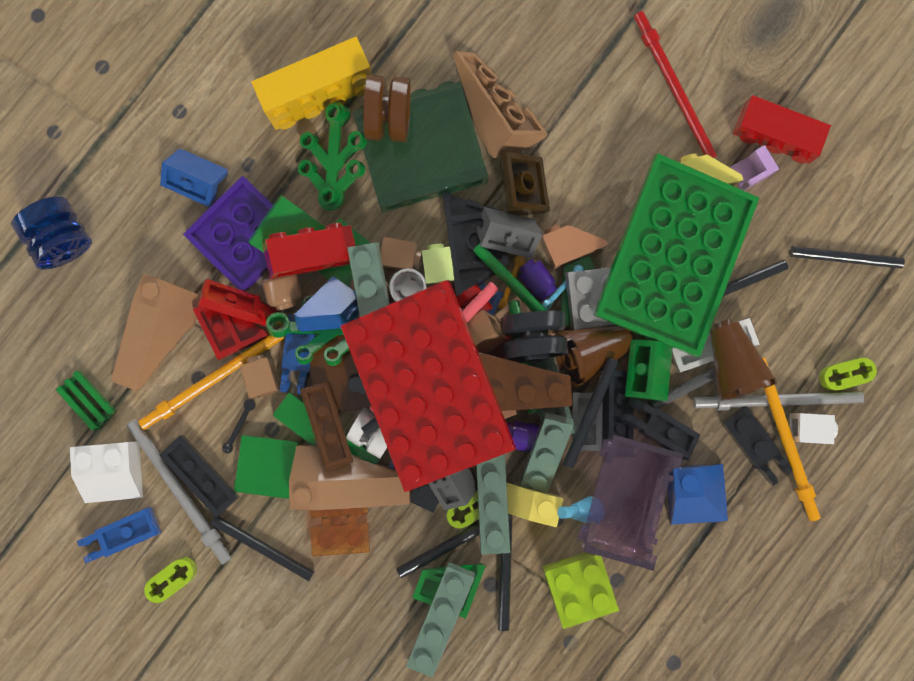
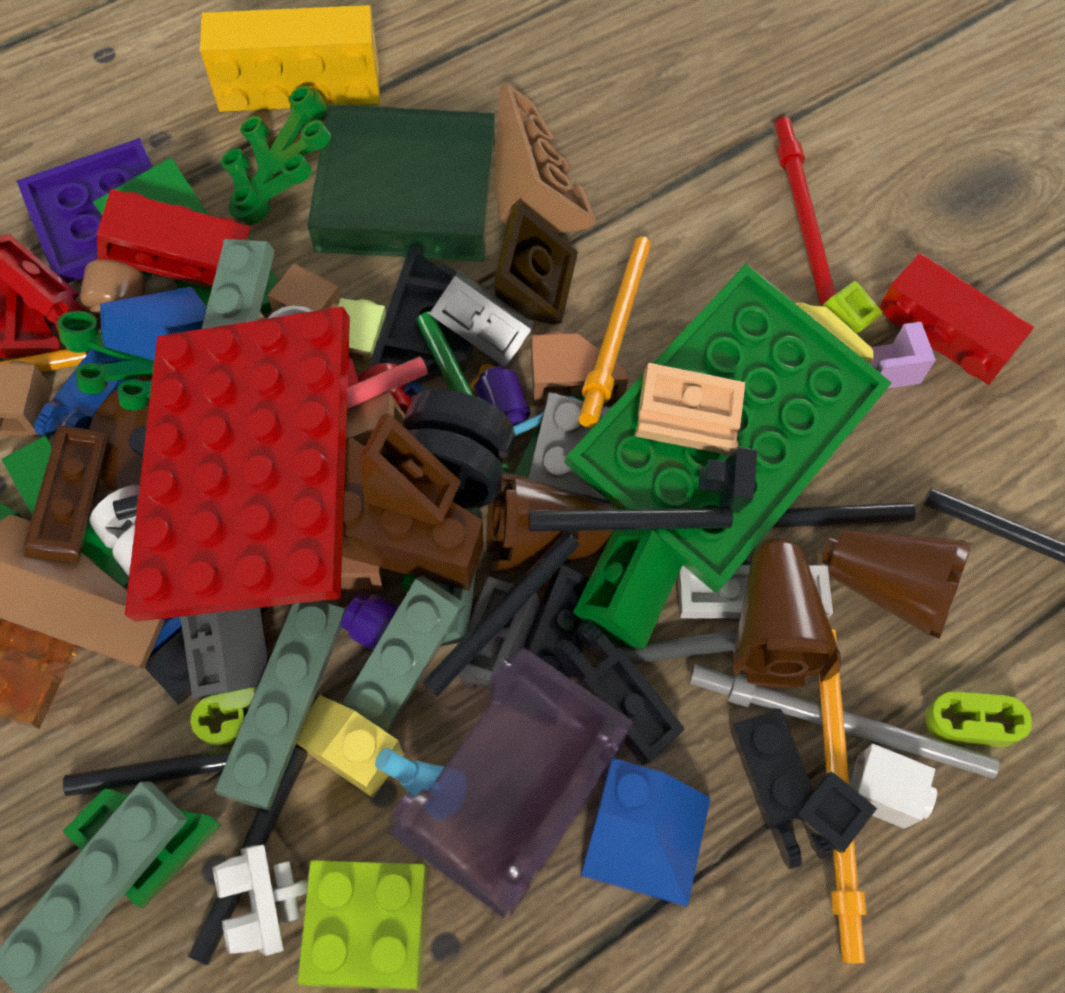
camera: 15 degrees right, 20 degrees down
blue panel [160,149,228,207] -> none
reddish brown wheel [363,75,411,142] -> none
none -> white hips [213,844,308,956]
none -> reddish brown slope [360,413,461,525]
none -> black bar [528,508,733,531]
none -> light orange bar [578,237,651,428]
none -> light nougat plate [635,363,745,455]
none -> black tile [698,447,757,513]
none -> black plate [795,771,877,853]
none -> reddish brown cone [822,529,972,639]
none -> lime tile [823,280,883,334]

